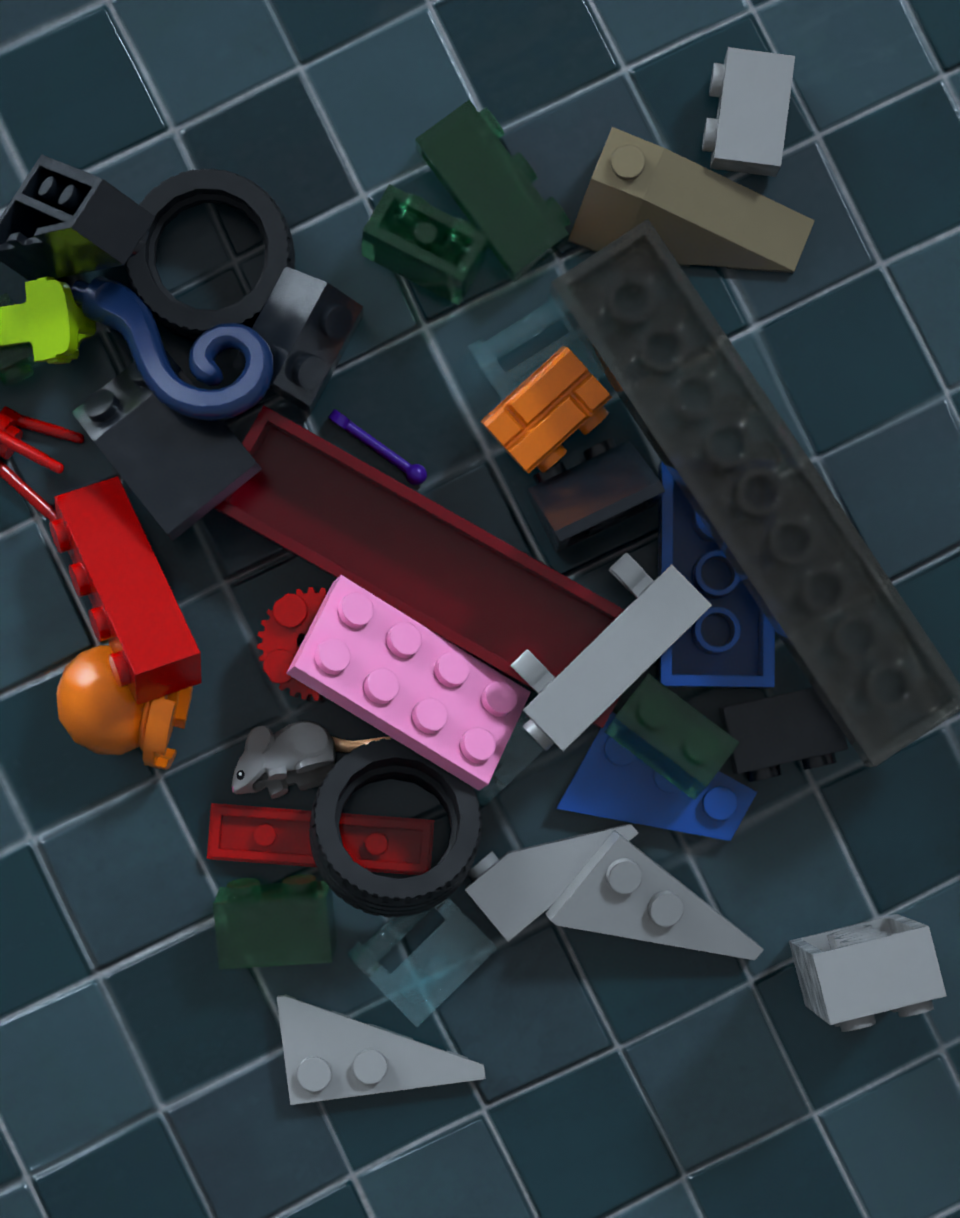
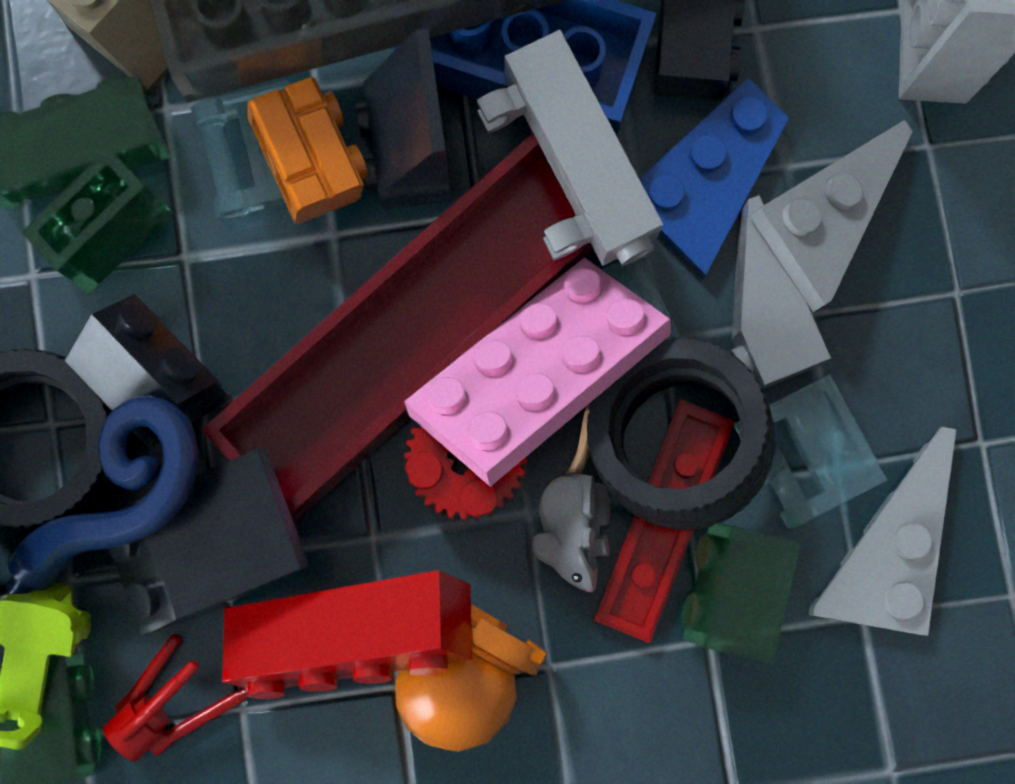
camera: 75 degrees left, 5 degrees down
dark purple hinge [328,409,427,486] -> none
brick [605,673,740,800] -> none

